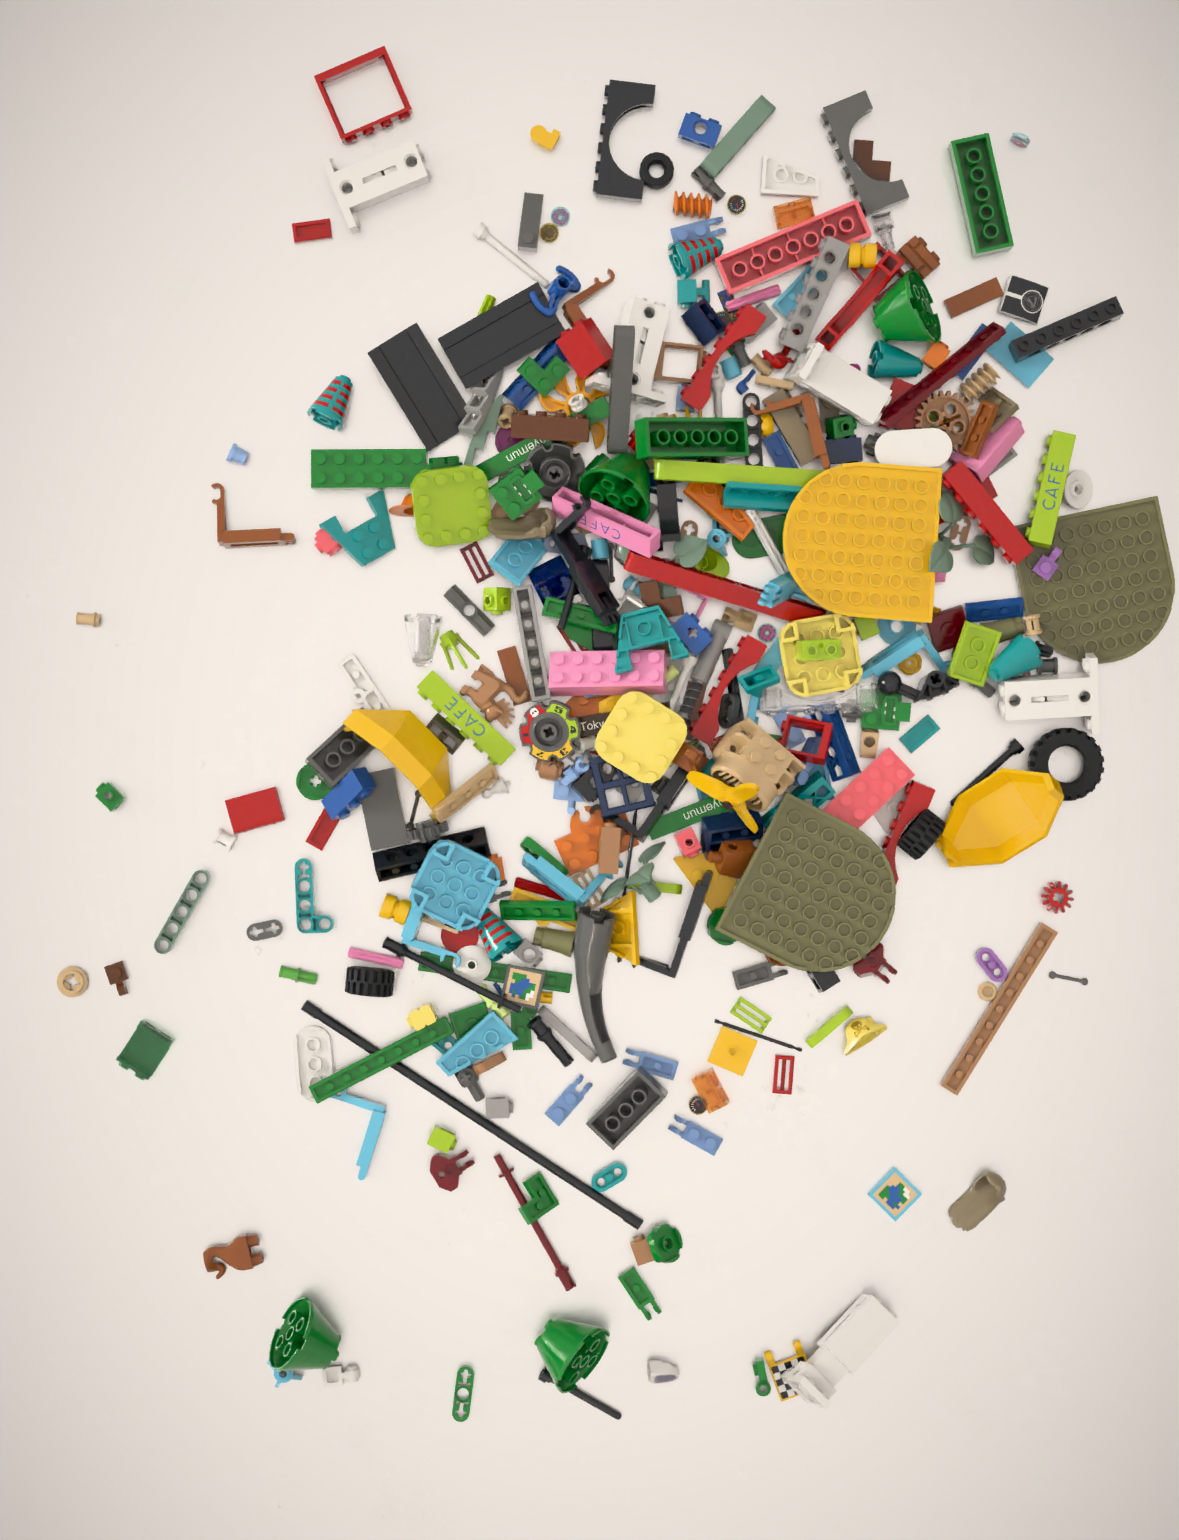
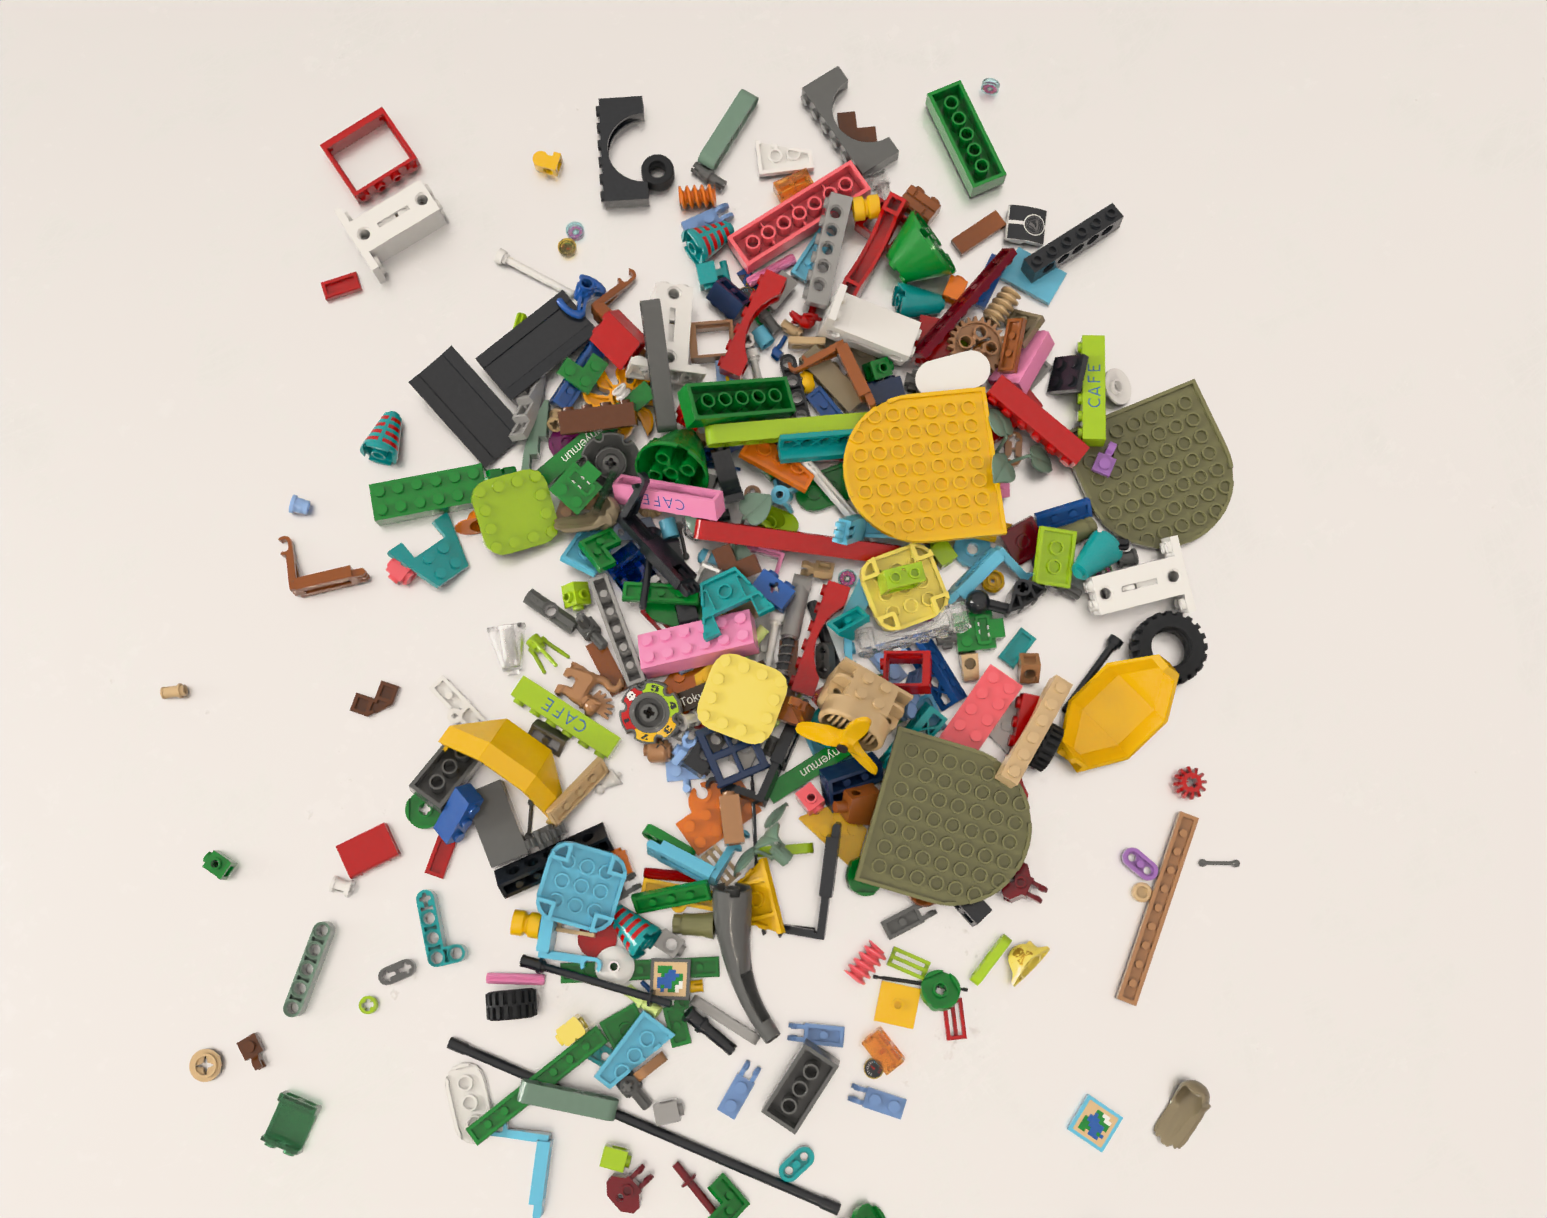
camera: 15 degrees left, 10 degrees down
bright green axle [279,965,318,985] -> none
dark red tile [459,541,494,584] -> none
dark grey slope [518,192,544,252] -> none
blue brick [678,112,722,150] -> none
black tile [727,195,746,215] -> none
tan bush [1023,614,1043,636] -> none
none -> reddish brown tile [349,680,401,717]
none -> lime bush [359,996,378,1014]
none -> sand green beam [517,1079,619,1121]
none -> dark grey axle [575,613,608,650]
none -> green plate [578,527,622,573]
none -> dark green piece [592,467,619,515]
none -> coral piece [844,940,886,985]
none -> green plate [920,970,961,1012]
none -> tan arch [994,674,1073,788]
none -> medium nougat brick [1017,653,1041,684]
none -> black plate [1047,354,1089,395]

